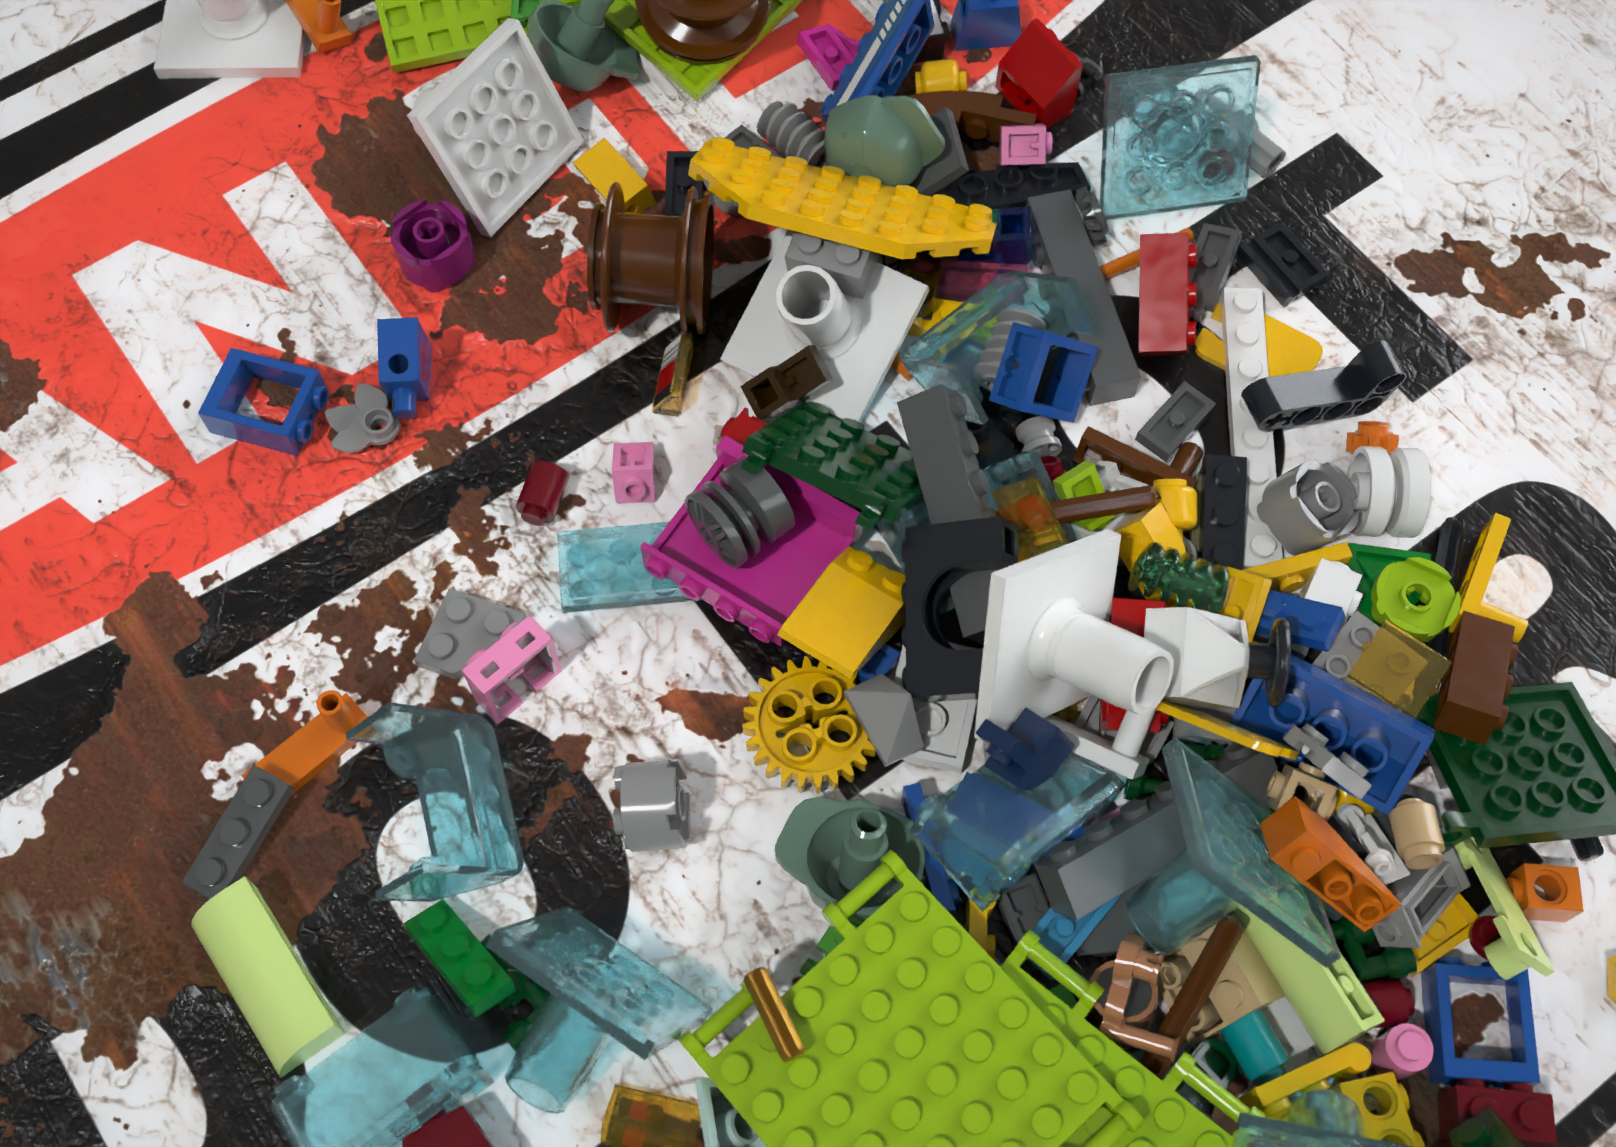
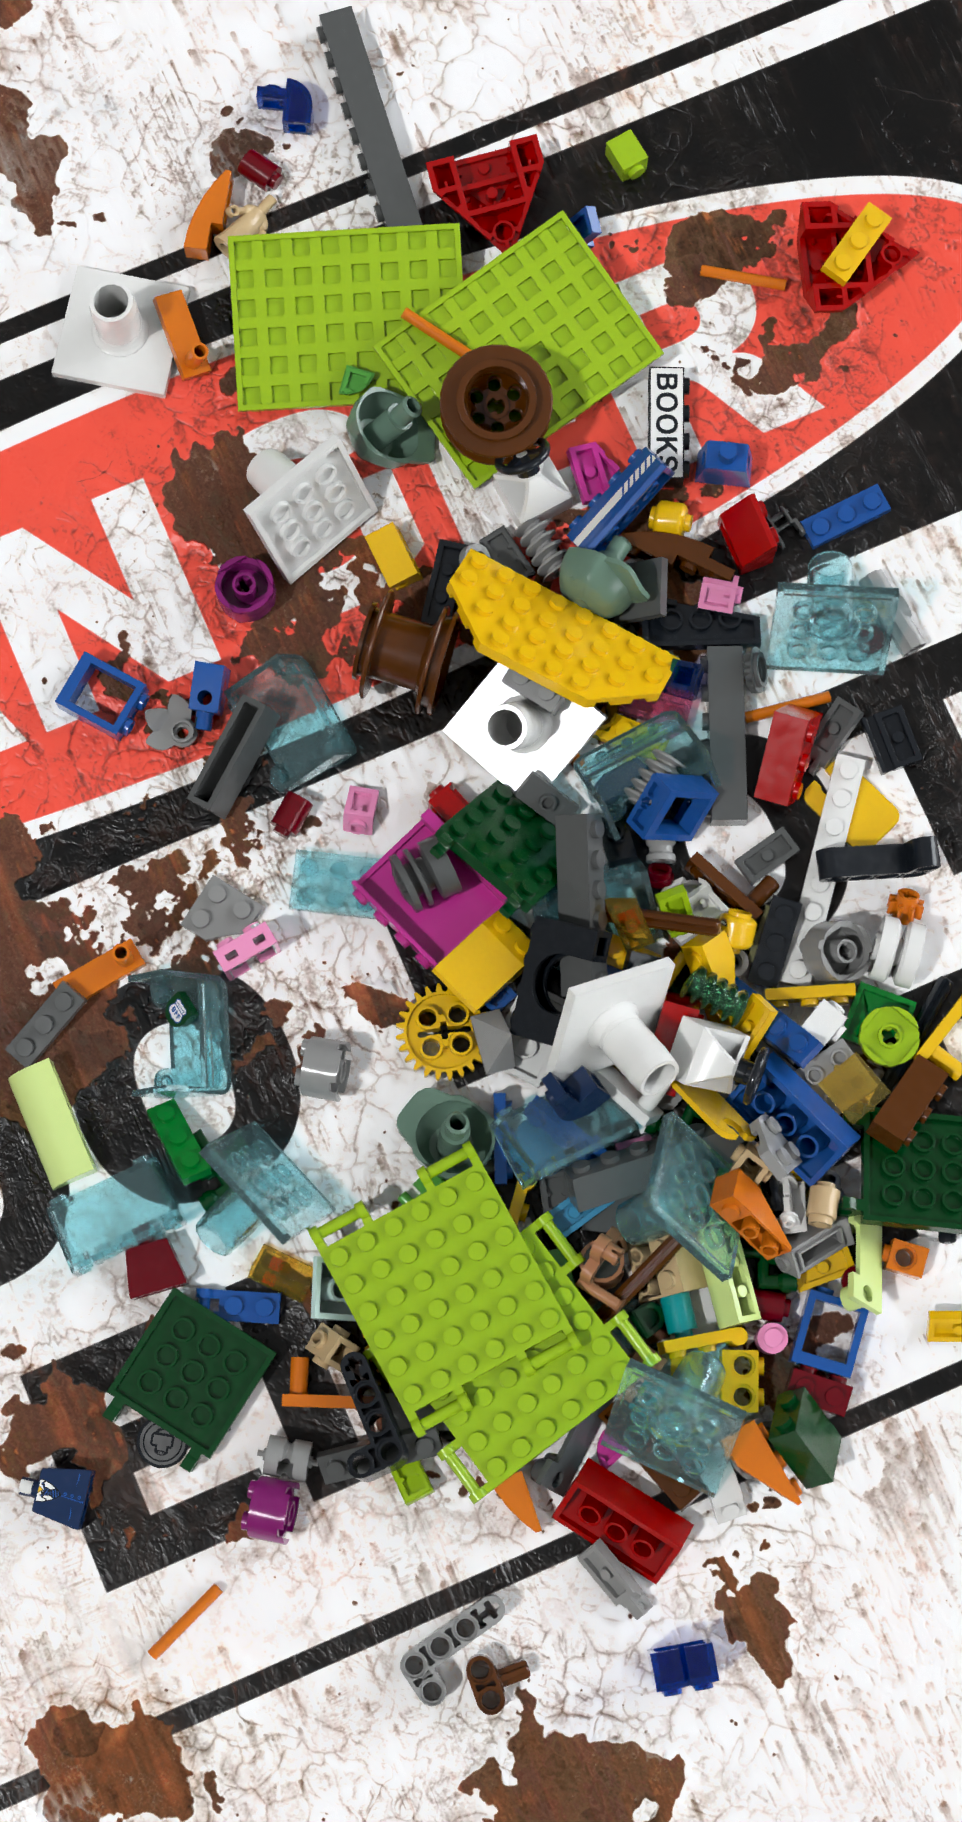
camera: 15 degrees right, 15 degrees up
clear yellow slope [652,330,694,417] -> none
dark brown brick [740,345,834,420] -> none
pearl gold axle [744,967,805,1062] -> none
none -> dark green tile [165,991,199,1027]
none -> dark grey brick [186,694,281,820]
none -> clear light blue windscreen [224,654,356,793]
none -> white piece [493,437,573,528]
none -> dark grey plate [514,770,580,825]
none -> blue plate [800,484,891,550]

